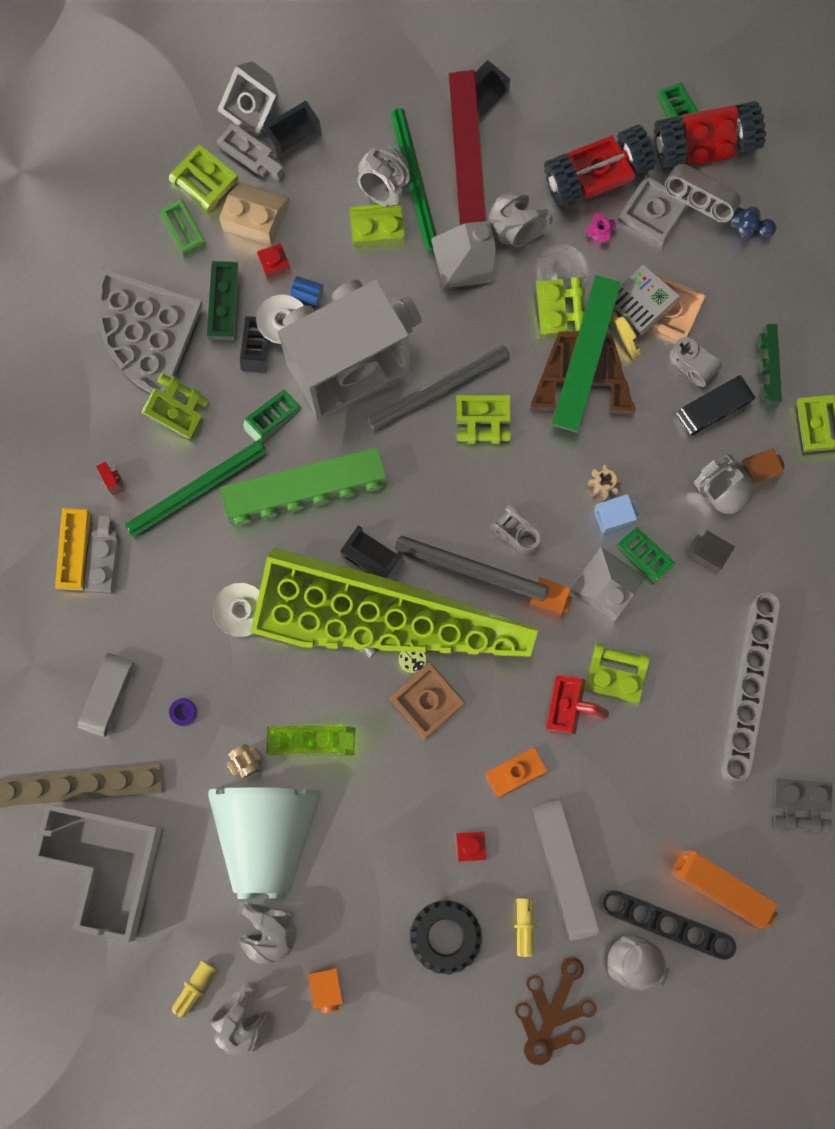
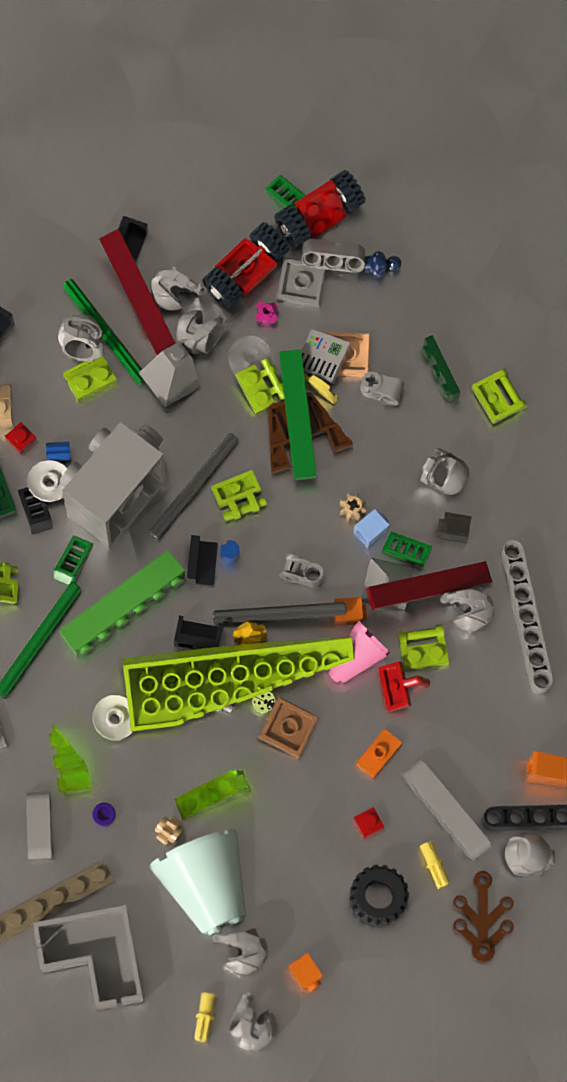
camera: 30 degrees left, 5 degrees down
black beam [676,375,756,436] -> none
dark orange brick [740,448,785,488] -> none
none -> clear neon green slope [49,725,92,797]
none -> light grey helmet [151,266,204,311]
none -> black panel [187,535,218,587]
none -> blue piece [220,540,239,565]
none -> yellow rock [232,621,267,645]
none -> bright pink cone [328,621,390,683]
none -> dark red tile [366,561,493,610]
none -> light grey helmet [440,587,494,632]

